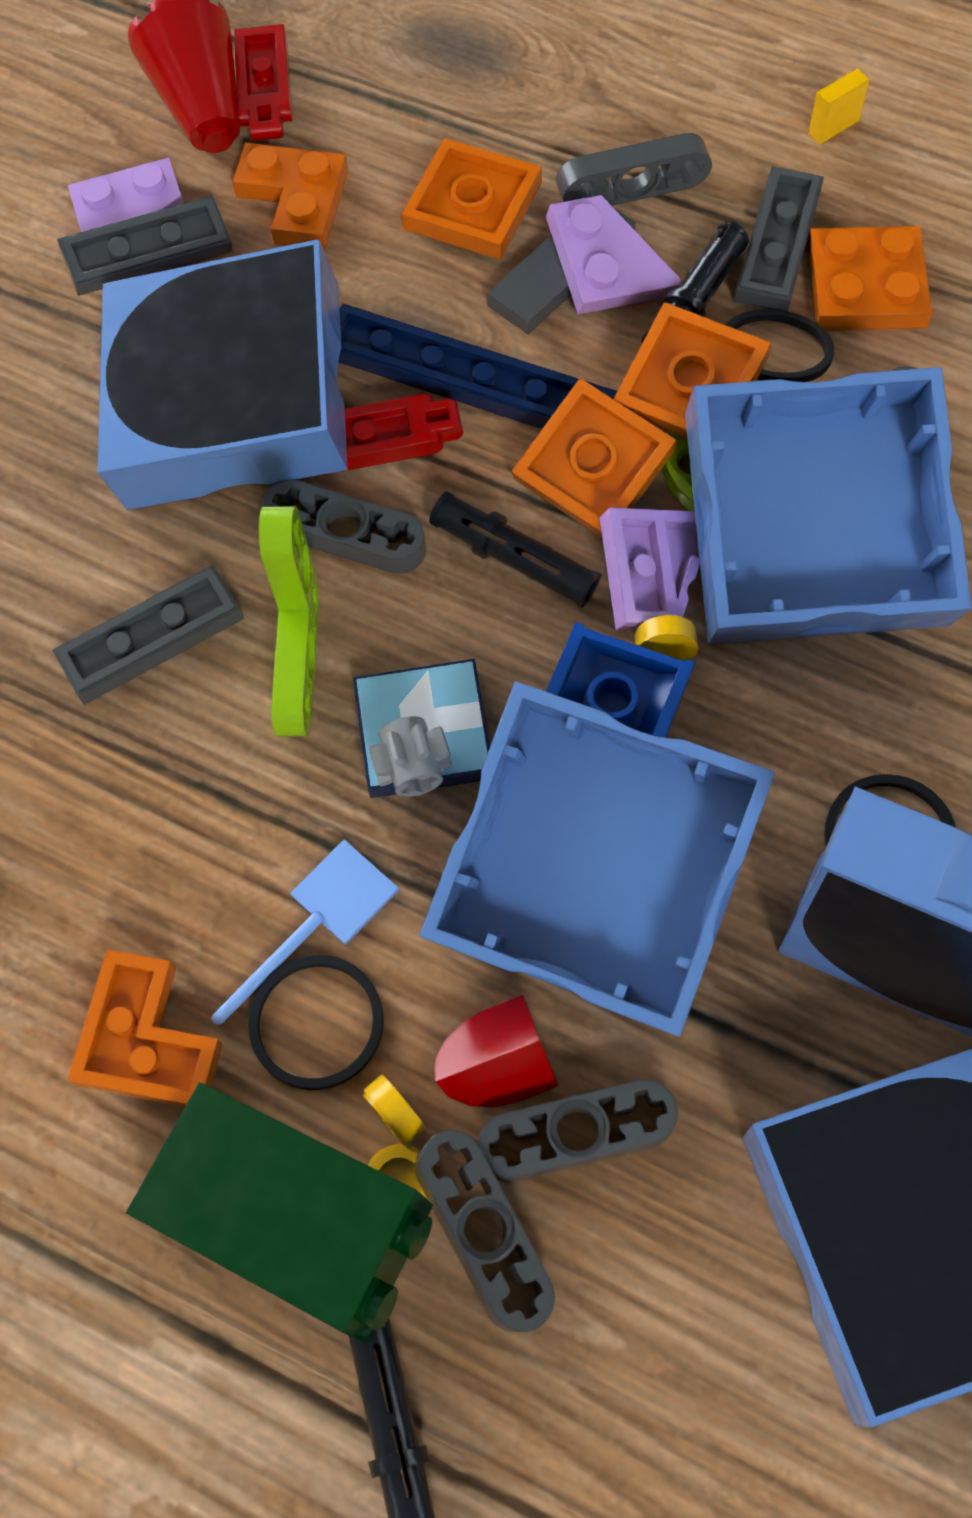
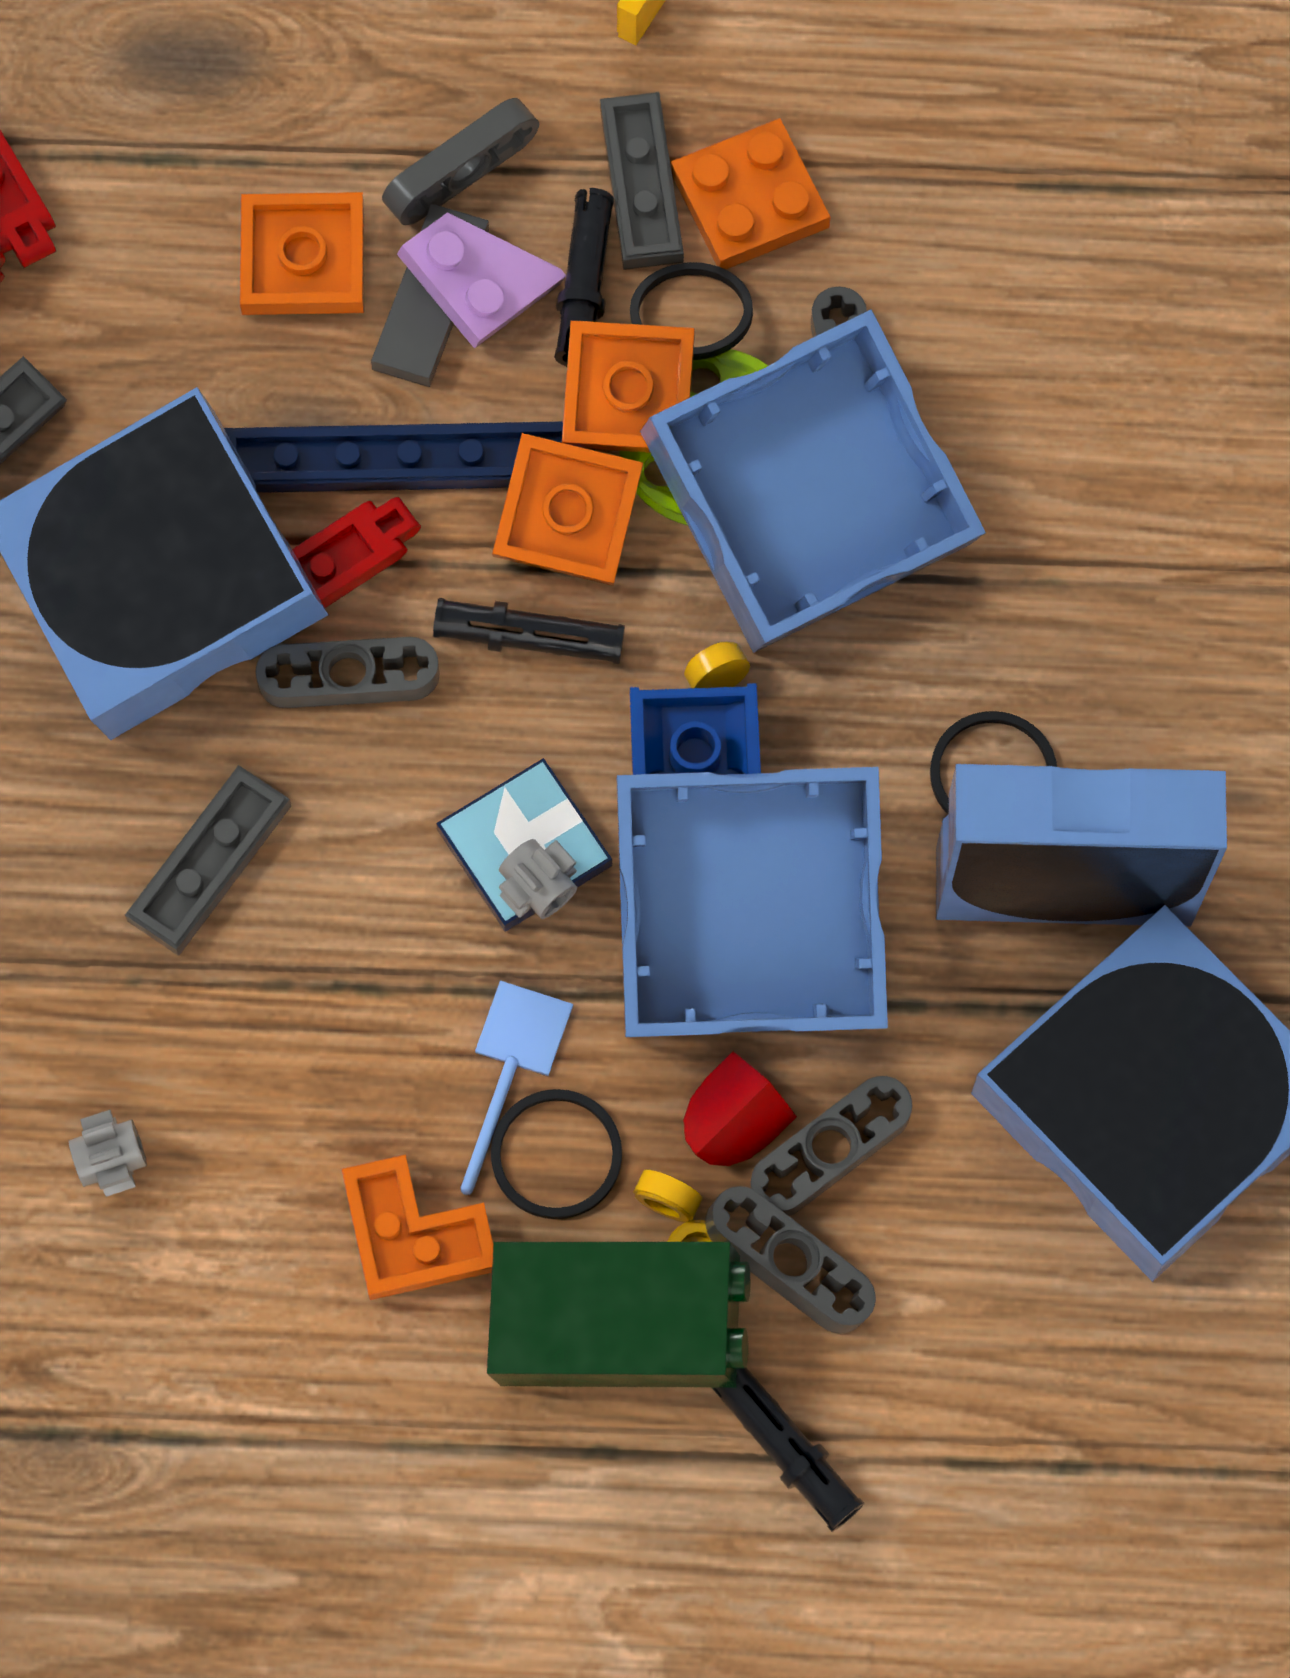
camera: 30 degrees left, 5 degrees up
orange plate [232,142,348,250] -> none
lime beam [259,506,319,737] -> none
lavender wing [599,508,700,631] -> none

